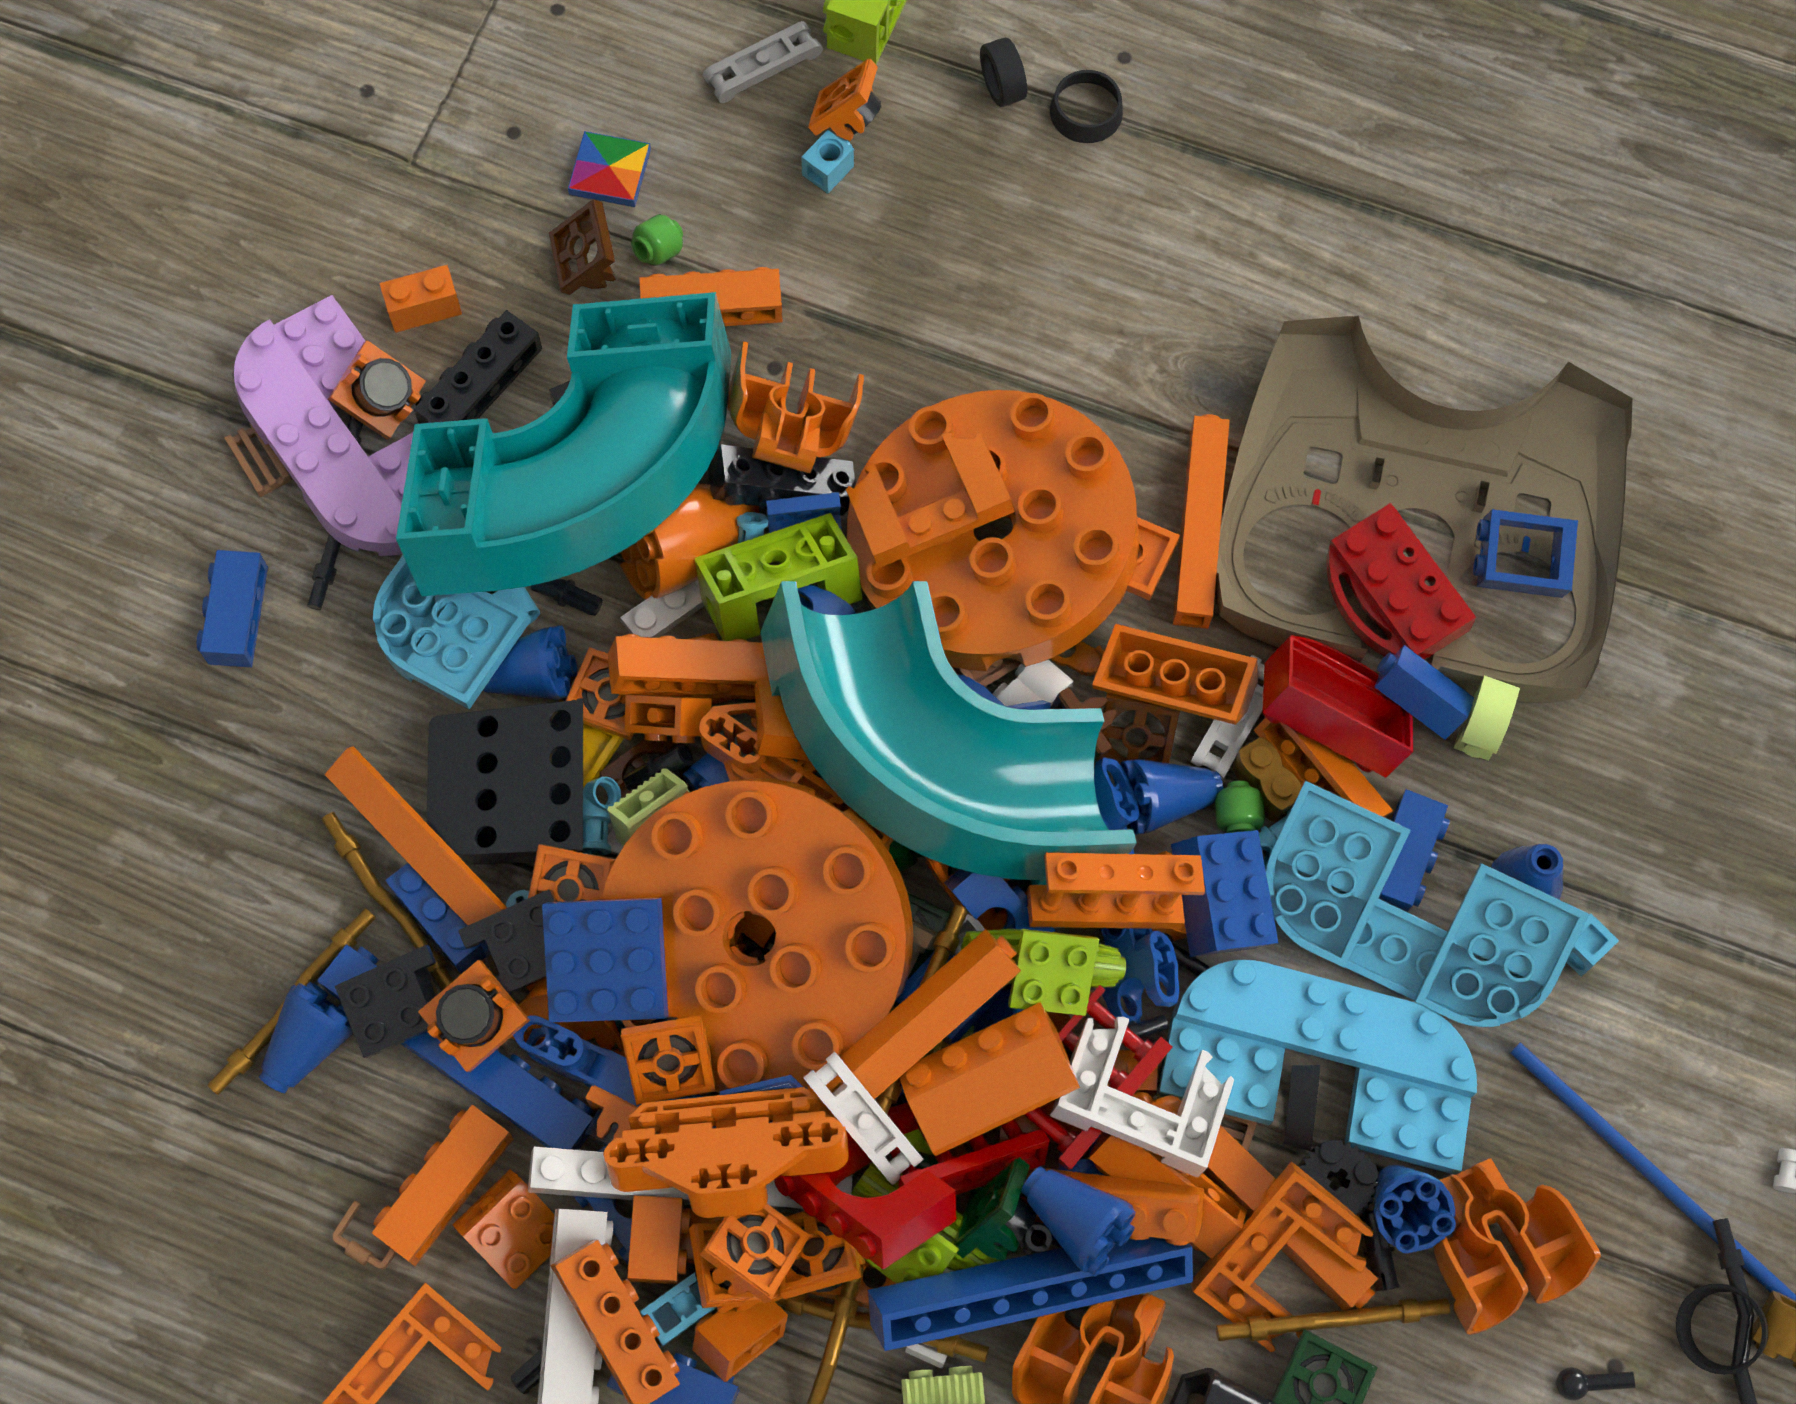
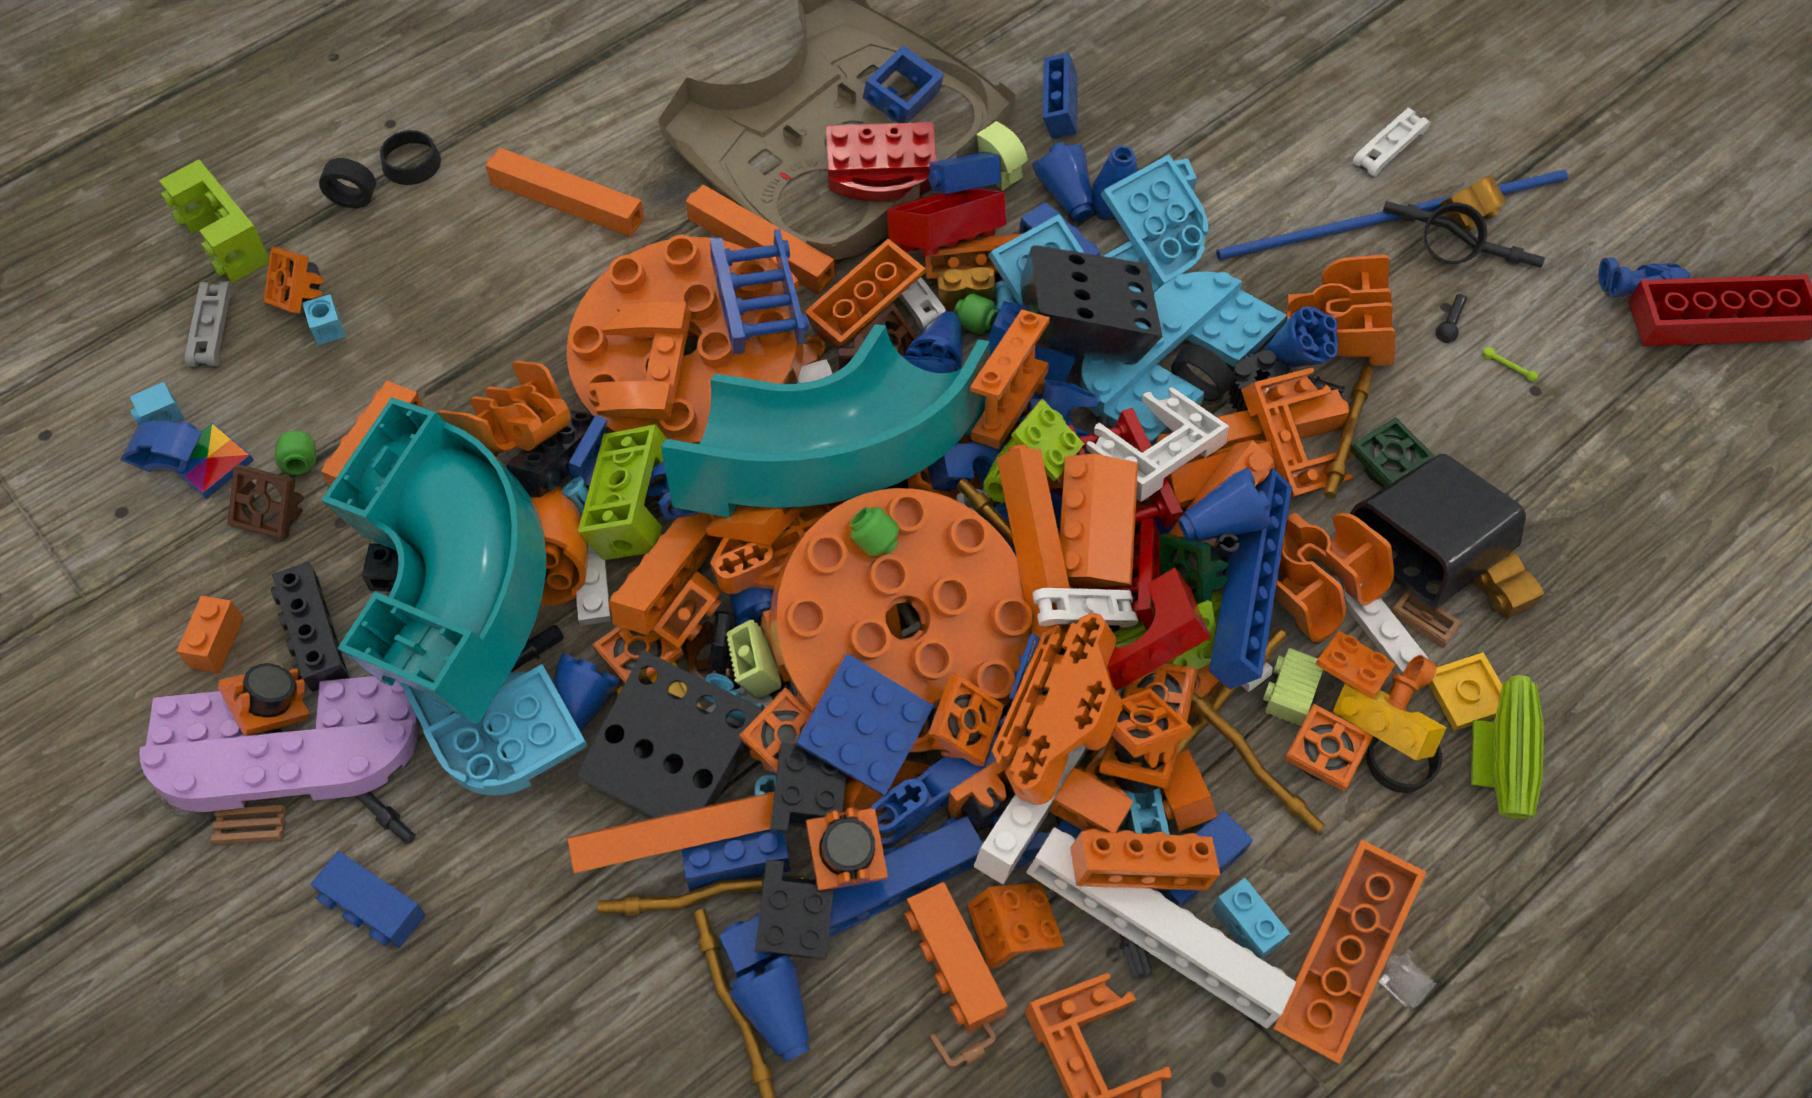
camera: 60 degrees left, 10 degrees down
none -> blue brick [120,421,202,473]
none -> medium azure brick [130,382,184,426]
none -> orange brick [485,148,644,237]
none -> blue fence [710,229,809,354]
none -> bright green head [849,507,899,557]
none -> black piece [1020,245,1163,366]
none -> blue cone [1032,142,1093,222]
none -> blue brick [1043,53,1077,138]

